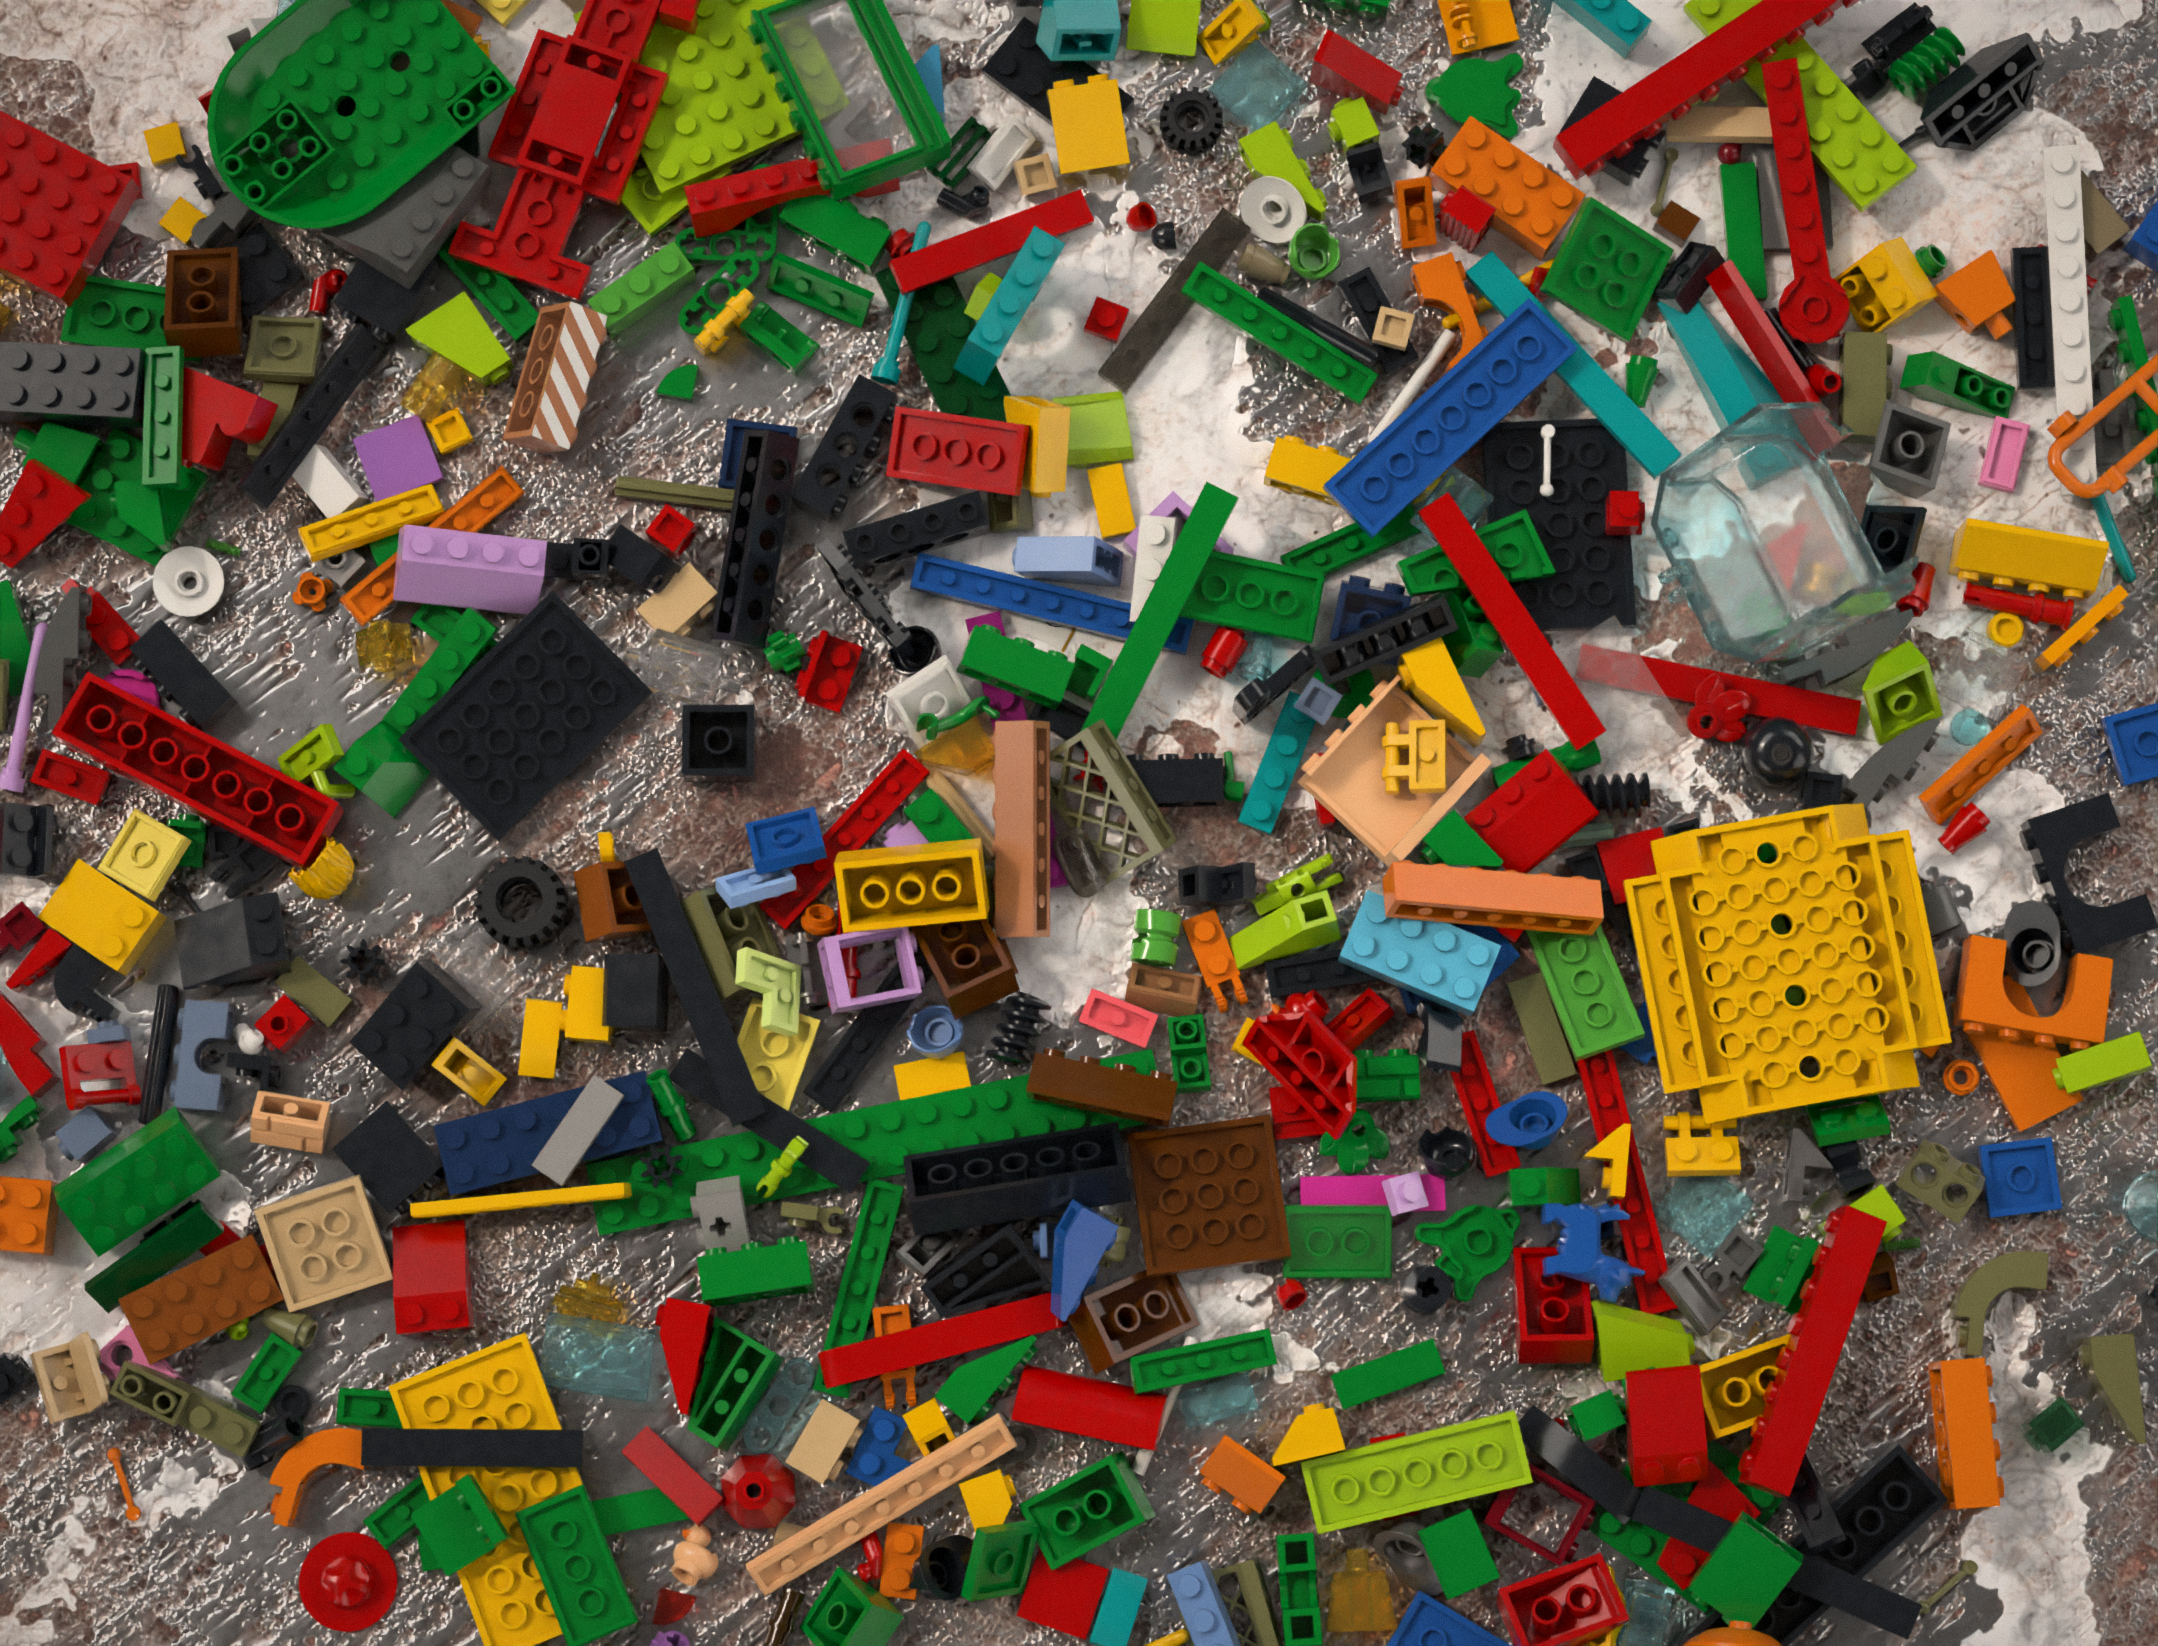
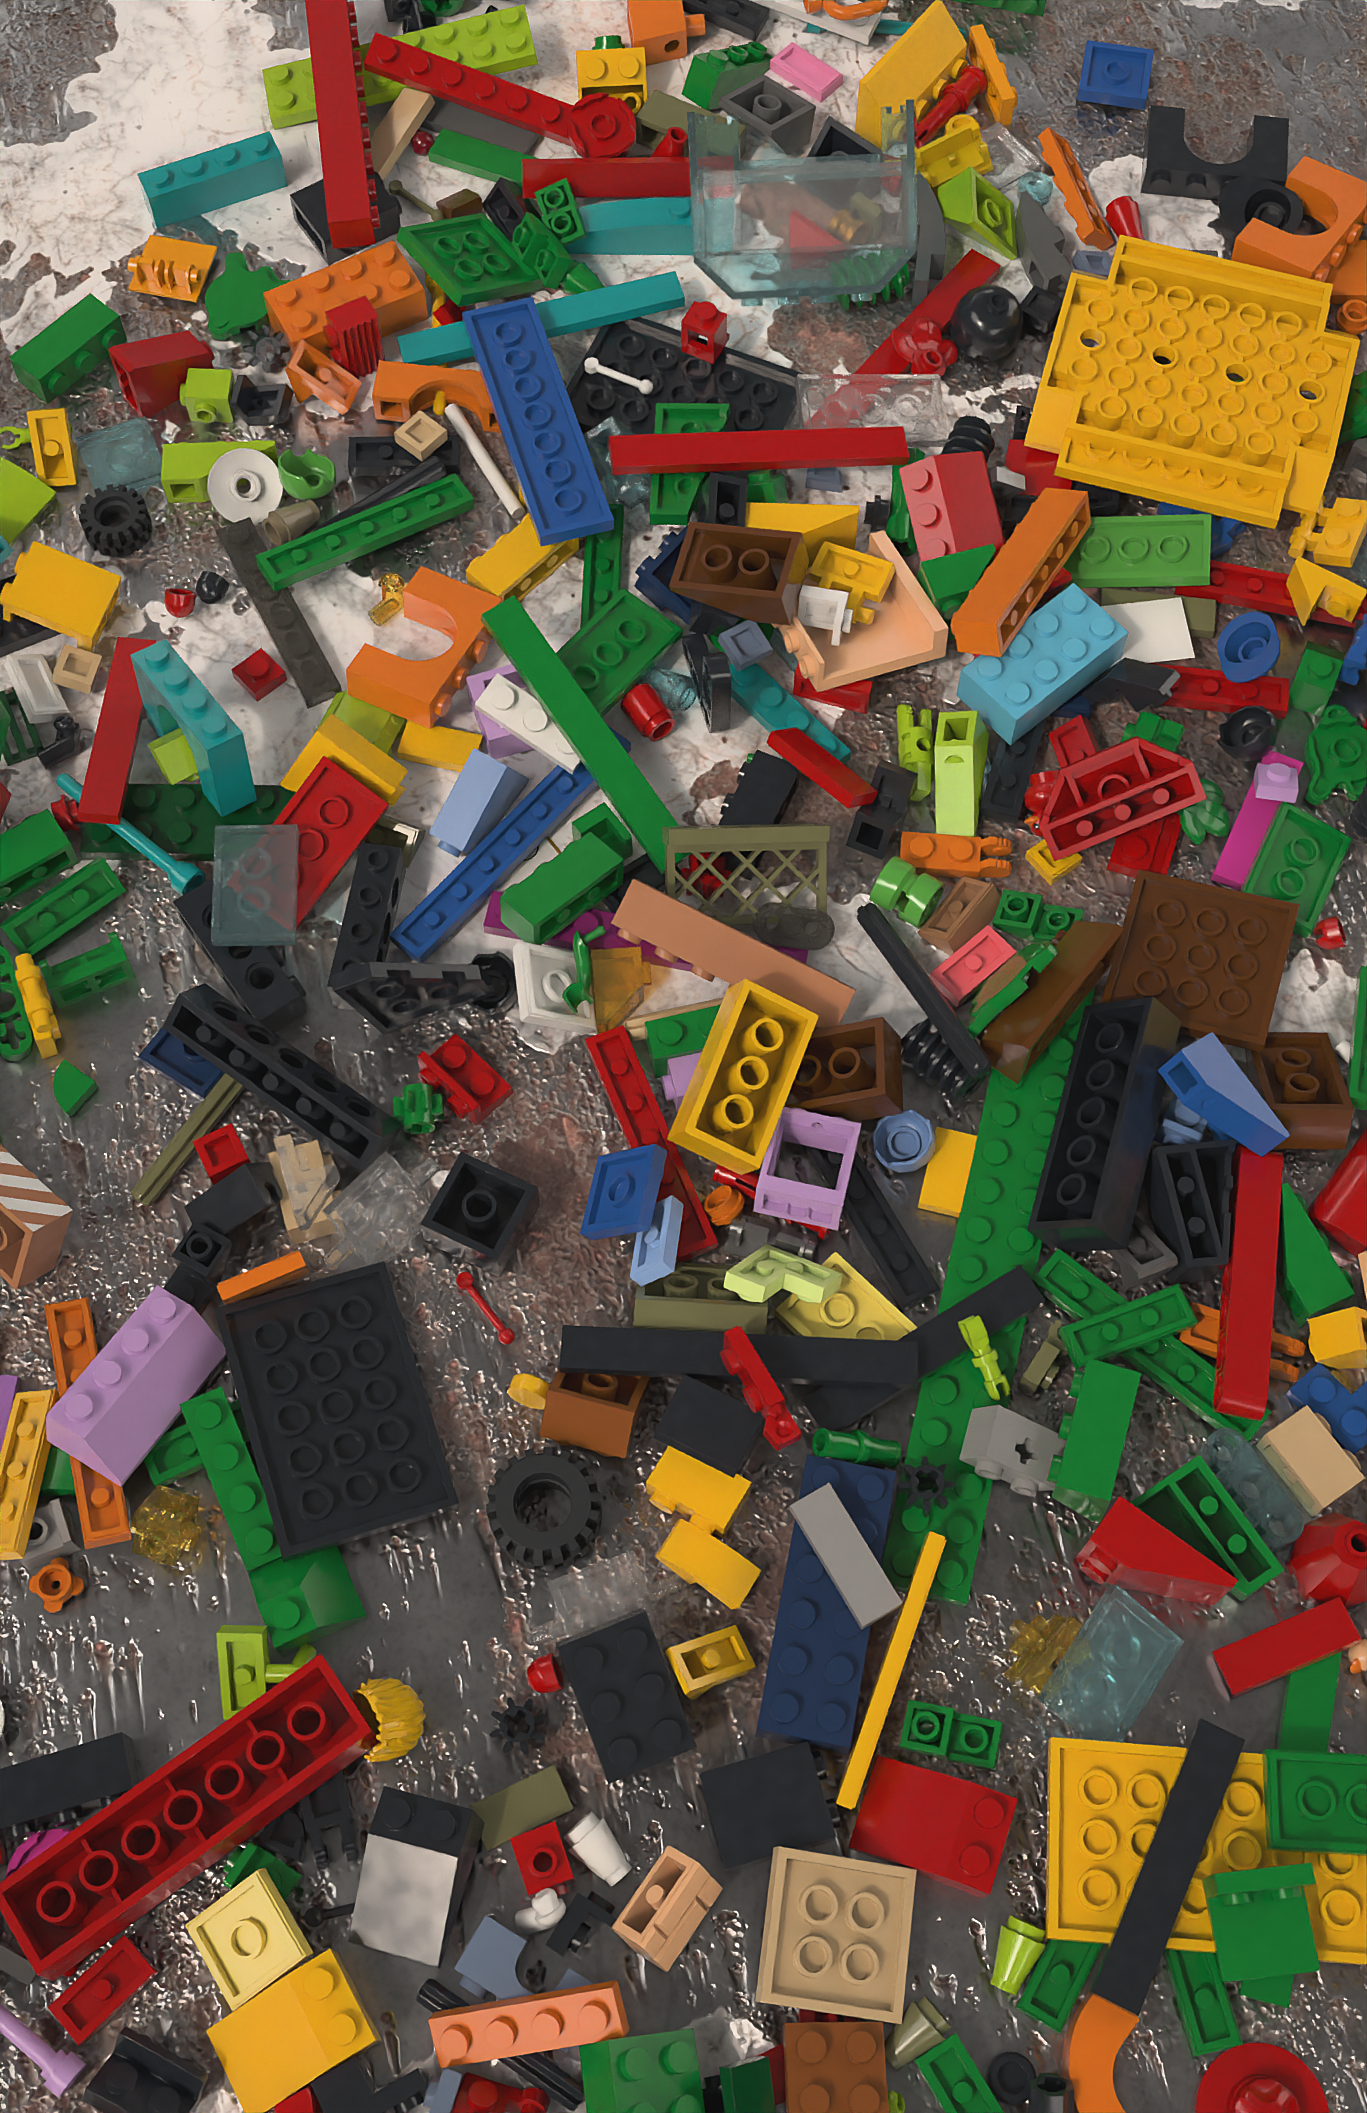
camera: 65 degrees left, 15 degrees down
none -> clear light blue tile [211,824,299,946]
none -> orange tile [216,1251,310,1305]
none -> clear slope [274,1134,340,1231]
none -> orange arch [346,566,502,729]
none -> clear yellow arm [368,573,405,627]
none -> orange plate [428,1980,630,2068]
none -> red hinge [456,1272,515,1345]
none -> green slope [512,212,572,290]
none -> red hinge [527,1653,564,1694]
none -> green slope [534,178,587,247]
none -> white cone [563,1811,632,1887]
none -> reddish brown slope [669,521,809,626]
none -> red hinge [720,1325,802,1451]
none -> red tile [766,727,879,808]
none -> white bracket [797,585,853,646]
none -> black axle [857,903,992,1079]
none -> green slope [899,1700,1004,1772]
none -> yellow hinge [911,120,993,198]
none -> green tile [965,941,1058,1037]
none -> flat silver plate [988,466,1025,503]
none -> lime cone [990,1915,1046,1996]
none -> green tile [1058,1283,1198,1371]
none -> sand blue plate [1072,250,1112,277]
none -> white sticker [1100,597,1195,666]

